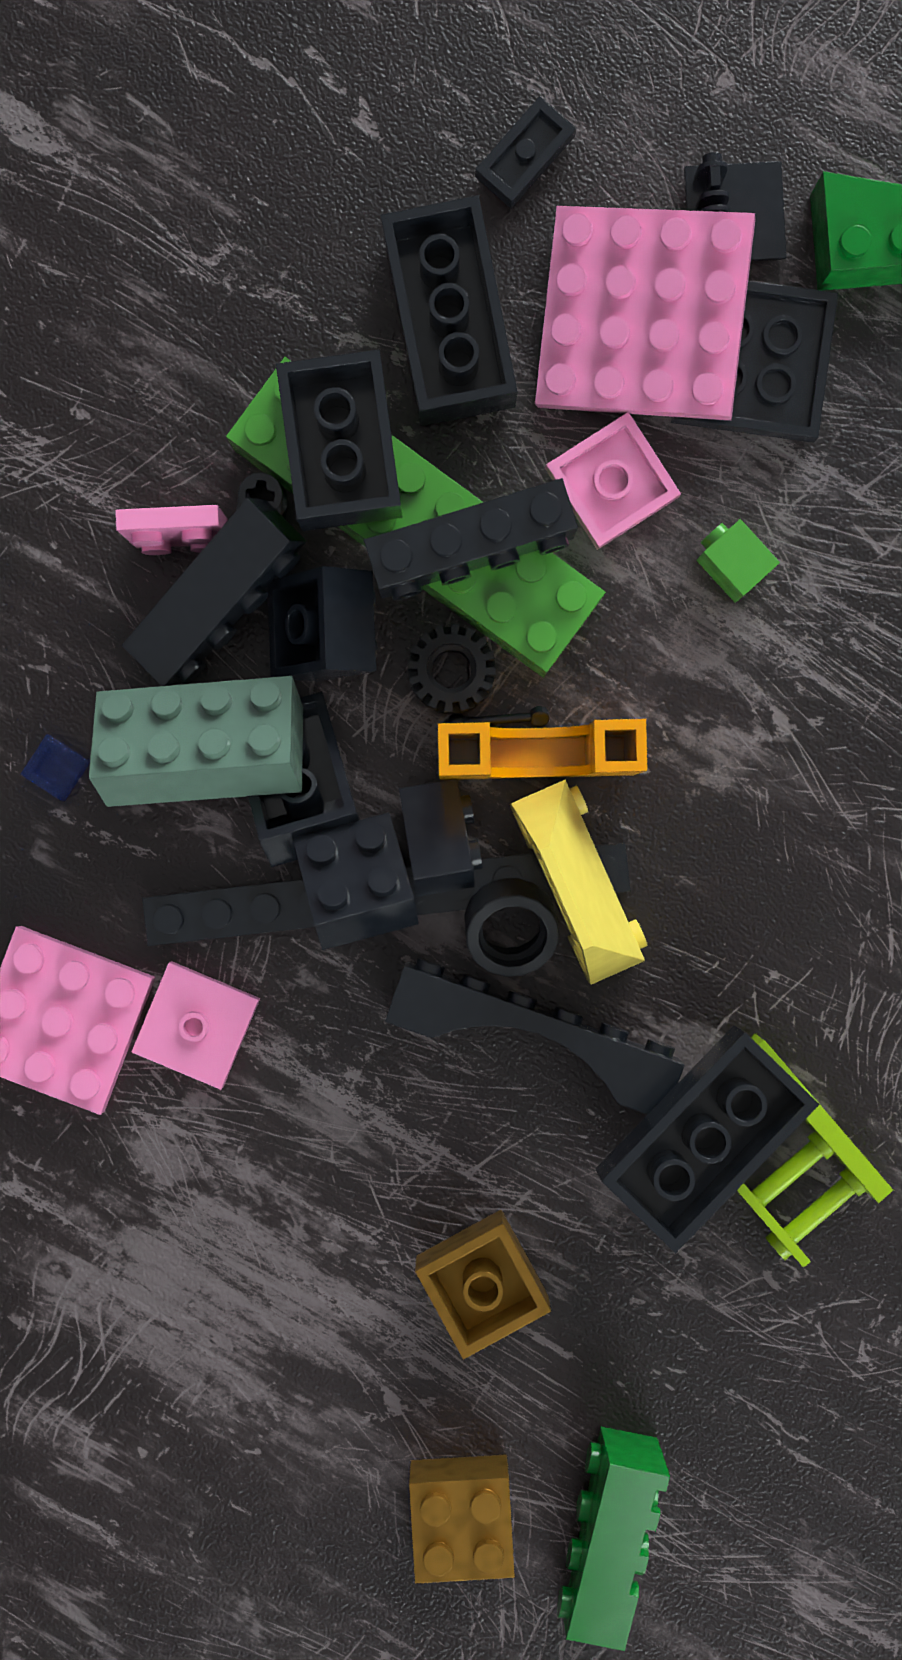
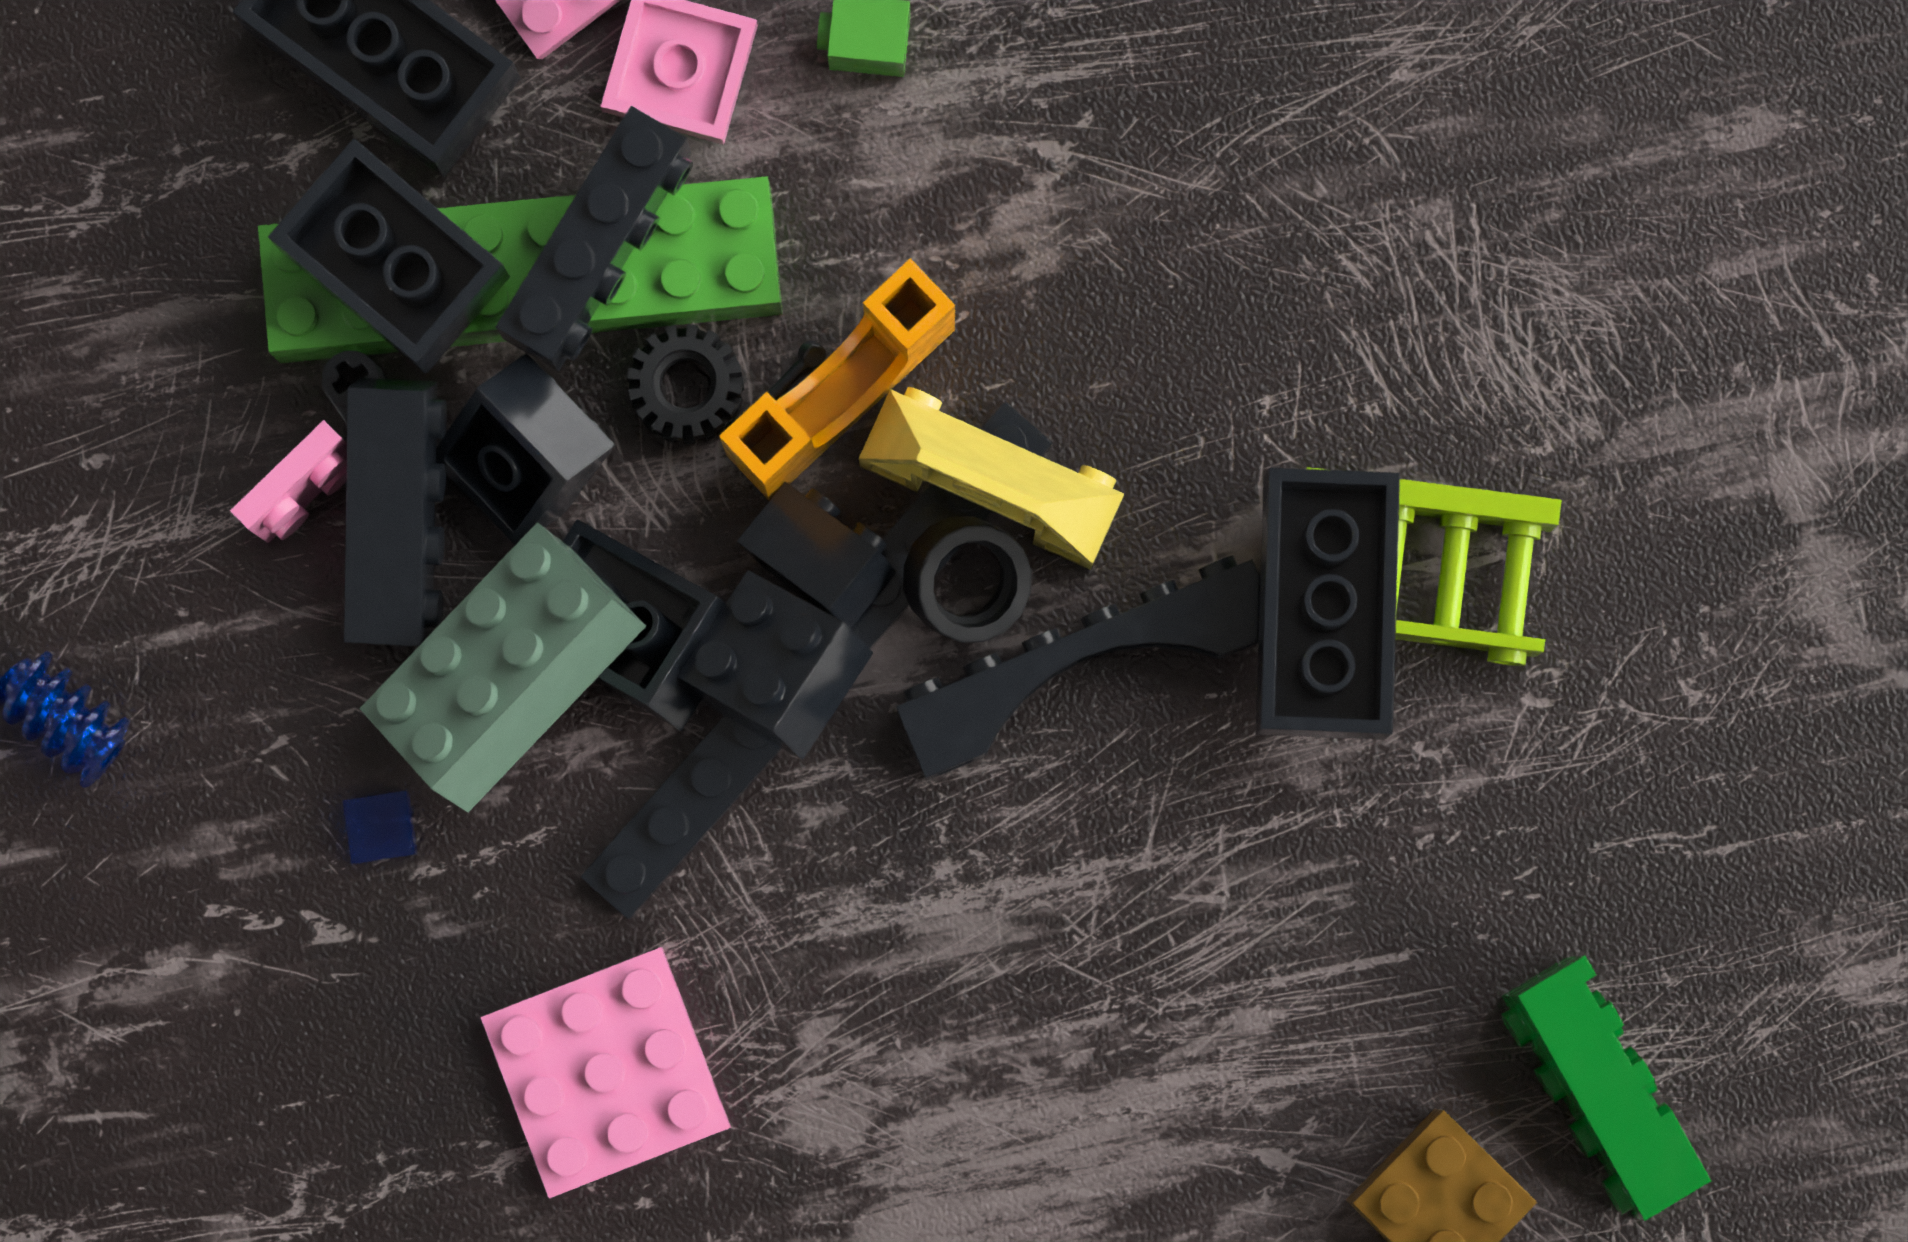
camera: 45 degrees left, 5 degrees down
bright pink plate [131,961,260,1090] -> none
pearl gold brick [415,1210,551,1360] -> none

